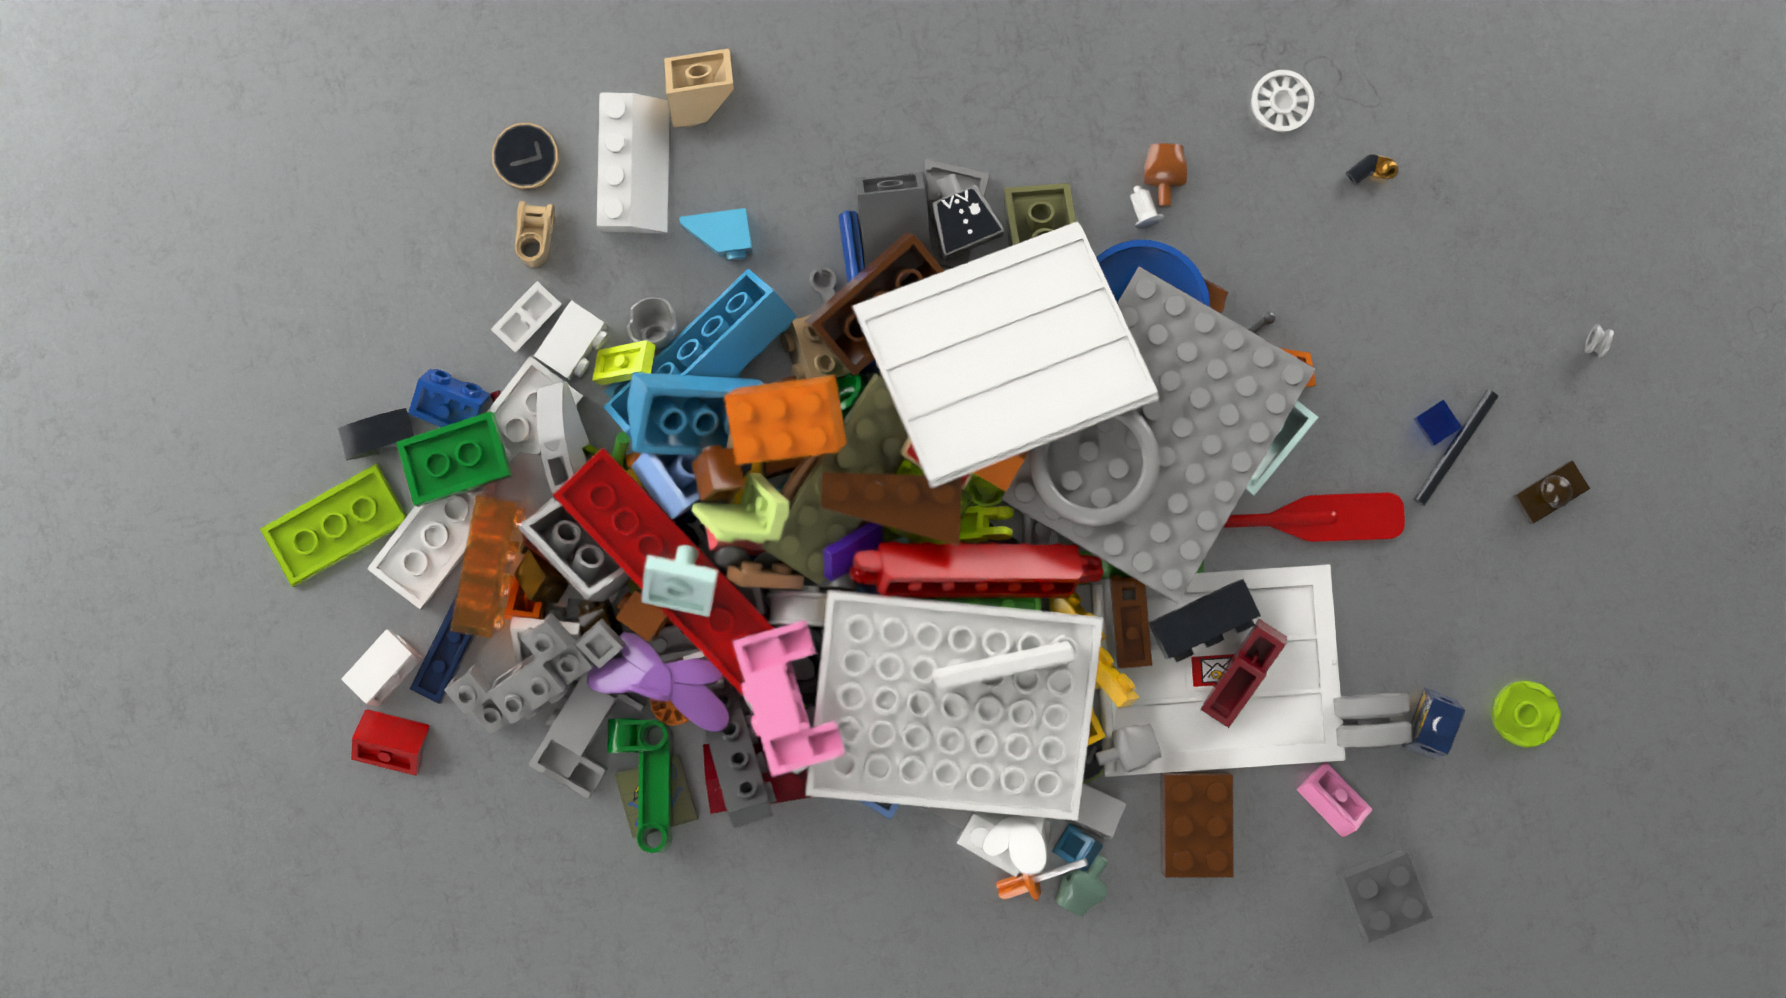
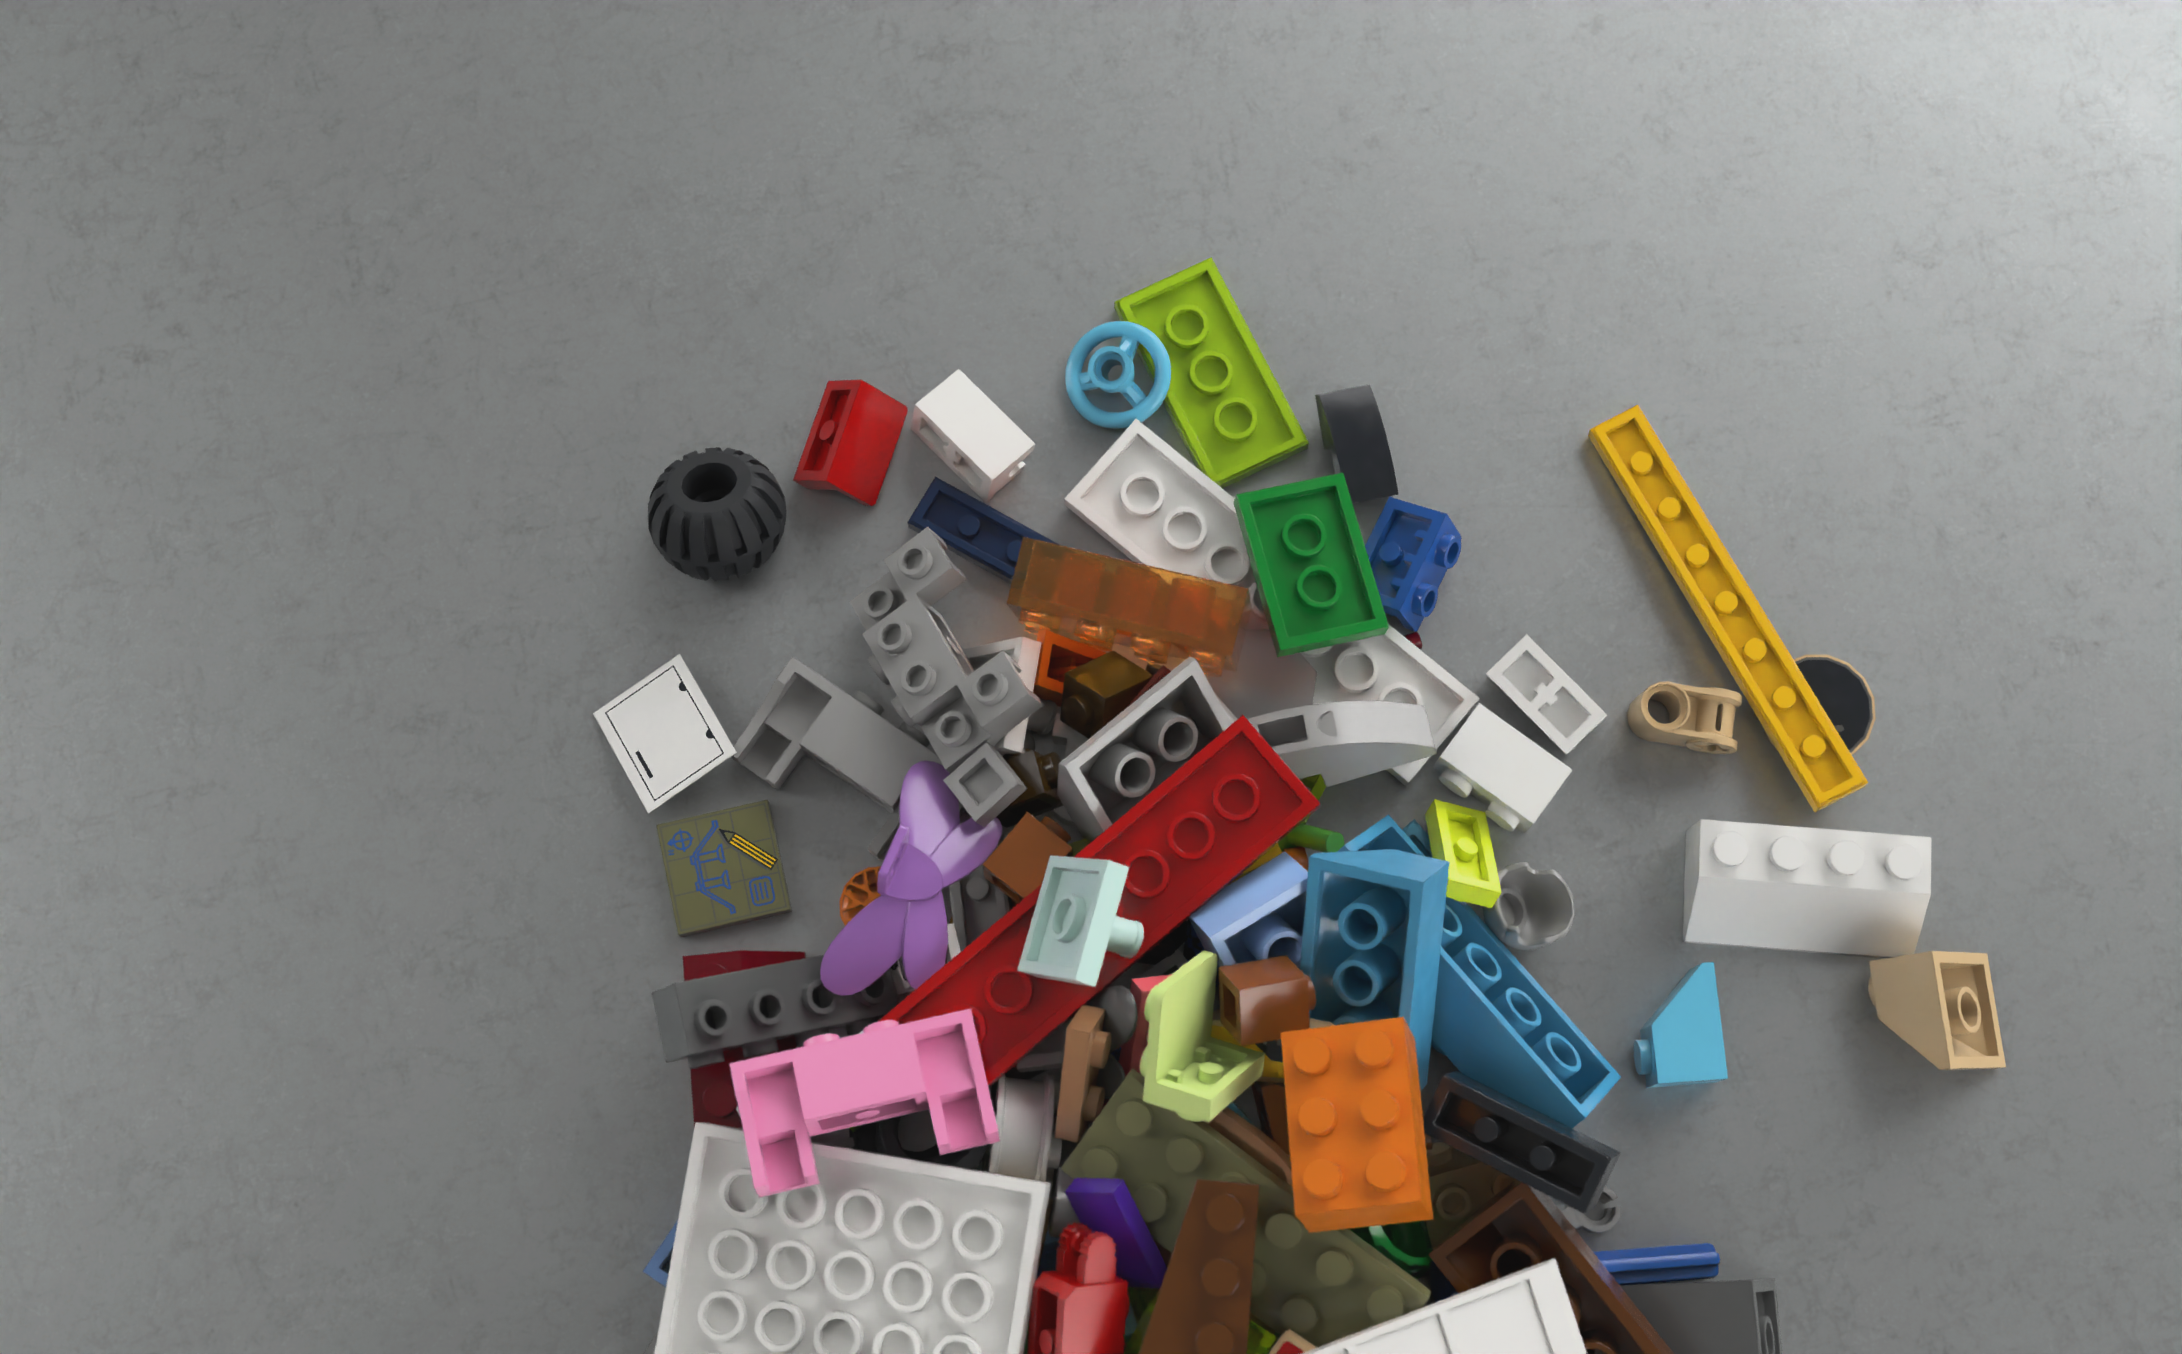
camera: 90 degrees right, 10 degrees down
green piece [607,718,673,854] -> none
none -> white sticker [593,654,737,814]
none -> black wheel [648,447,787,581]
none -> medium azure piece [1065,321,1171,429]
none -> black brick [1423,1071,1621,1214]
none -> yellow tile [1588,405,1868,812]

